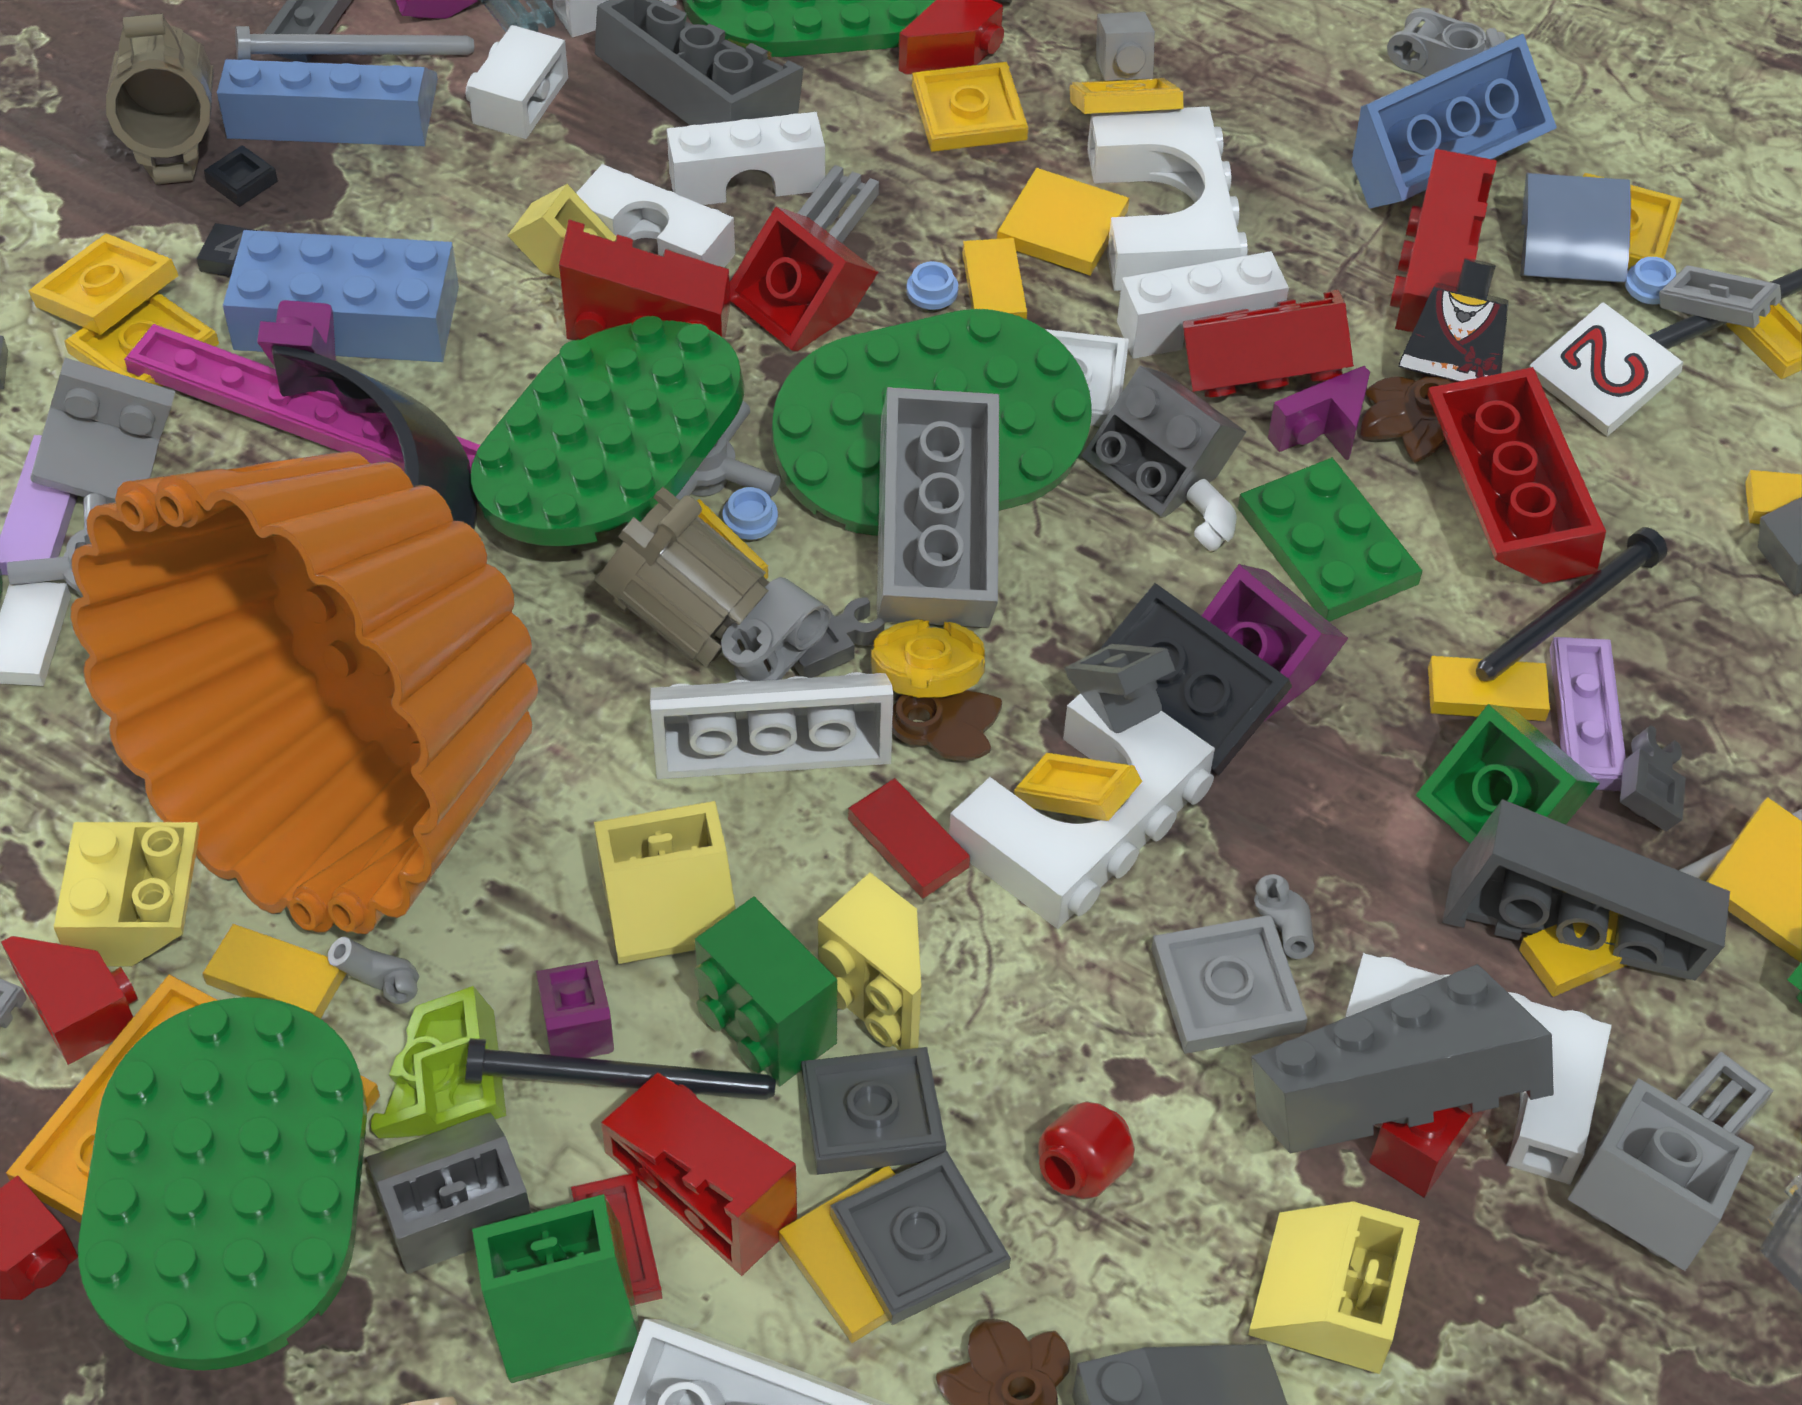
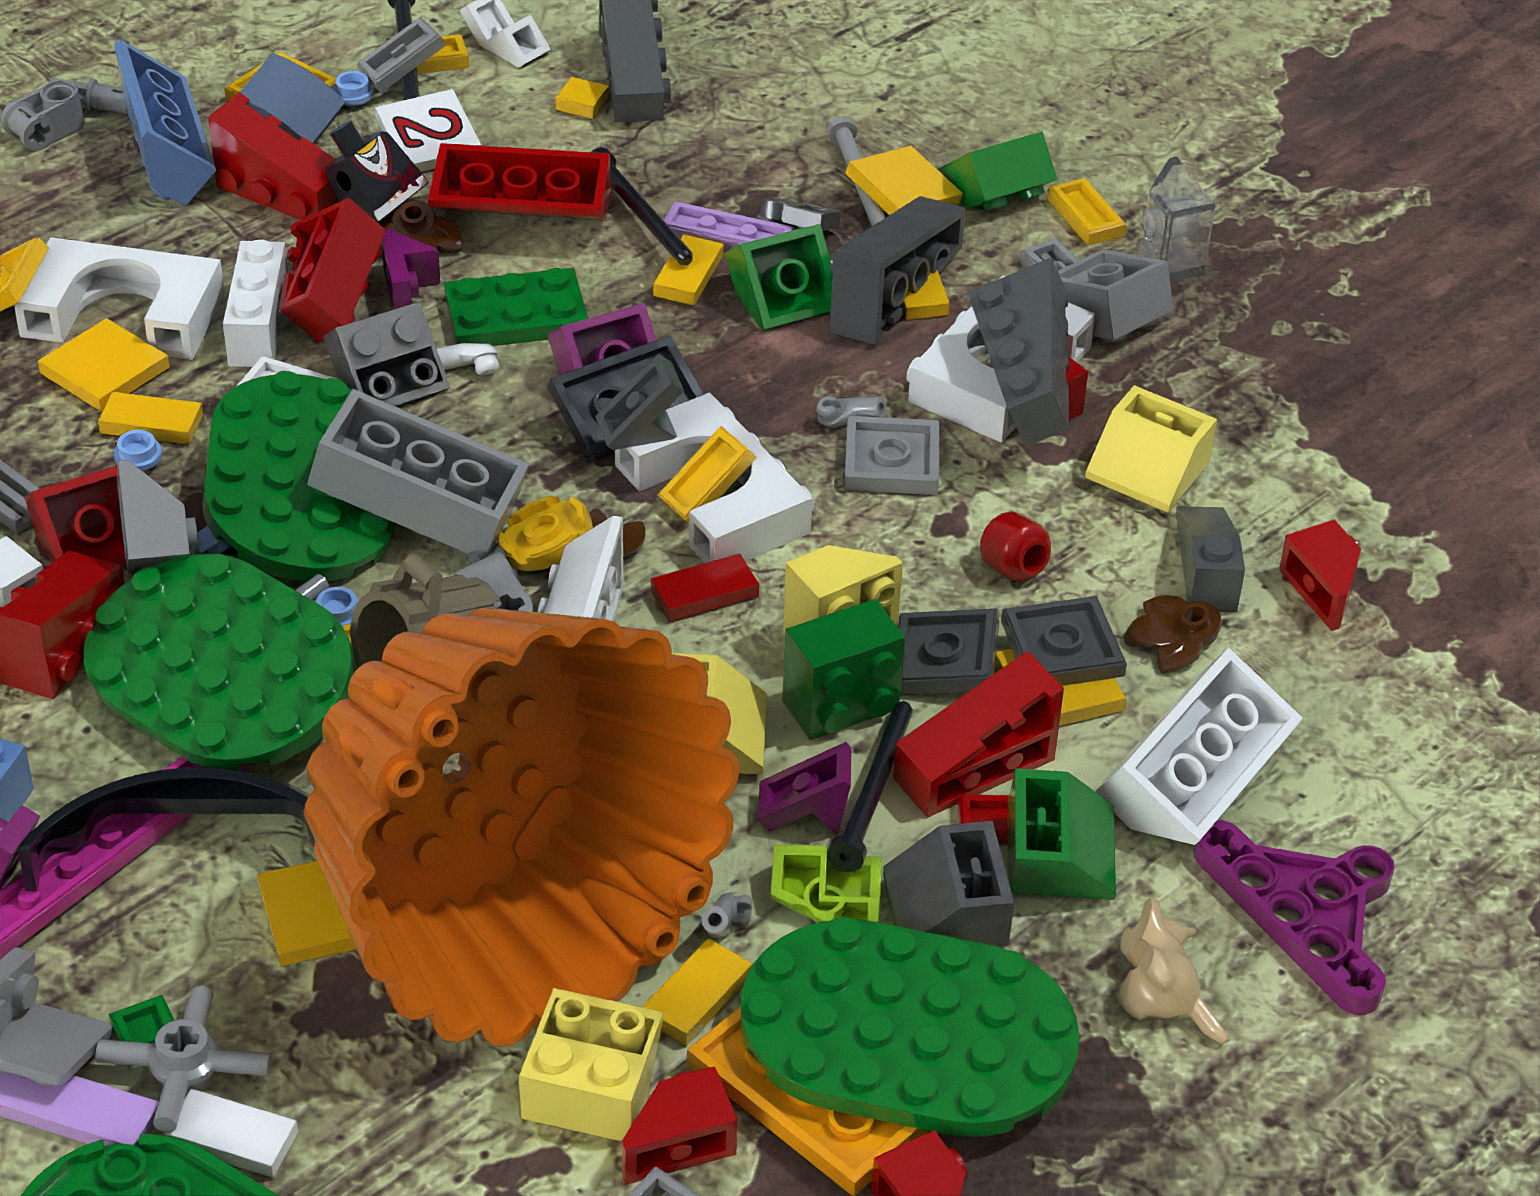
camera: 75 degrees left, 10 degrees down
none -> light grey slope [117,460,198,574]

